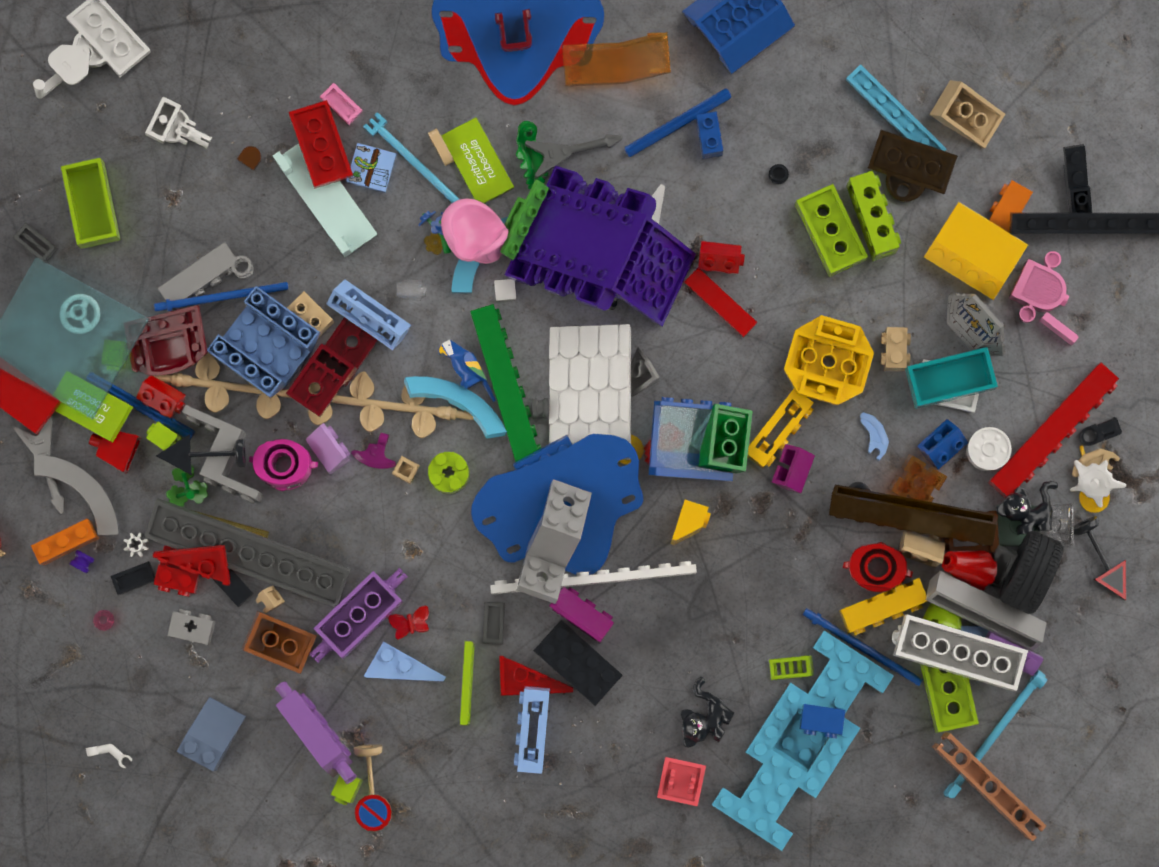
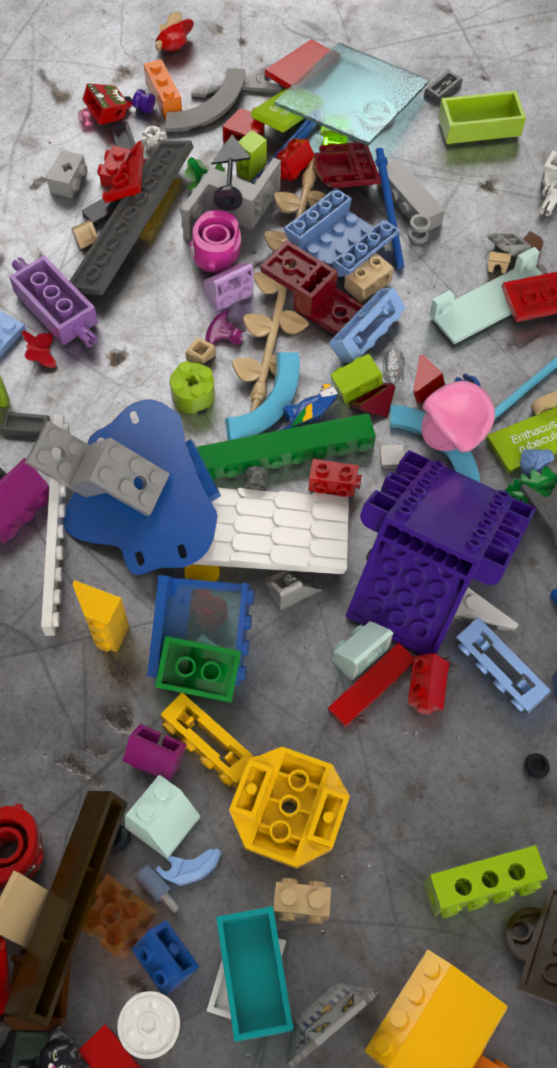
camera: 90 degrees right, 20 degrees down
dark orange slope [241,611,317,674] -> none
light blue tile [346,143,397,193] -> none
bright green bracket [500,180,549,260] -> none
lime brick [795,184,868,277] -> none
none -> red torso [82,83,132,125]
none -> light aqua slope [125,775,200,859]
none -> sand blue piece [134,864,180,914]
none -> red brick [308,459,362,497]
none -> lime brick [330,354,383,404]
none -> light aqua slope [332,621,393,682]
none -> dark red slope [349,382,396,418]
none -> slope [413,355,445,404]
none -> light blue brick [457,617,551,713]
none -> light grey plate [487,233,531,257]
none -> tan tile [487,252,511,275]
none -> medium blue piece [520,449,554,479]

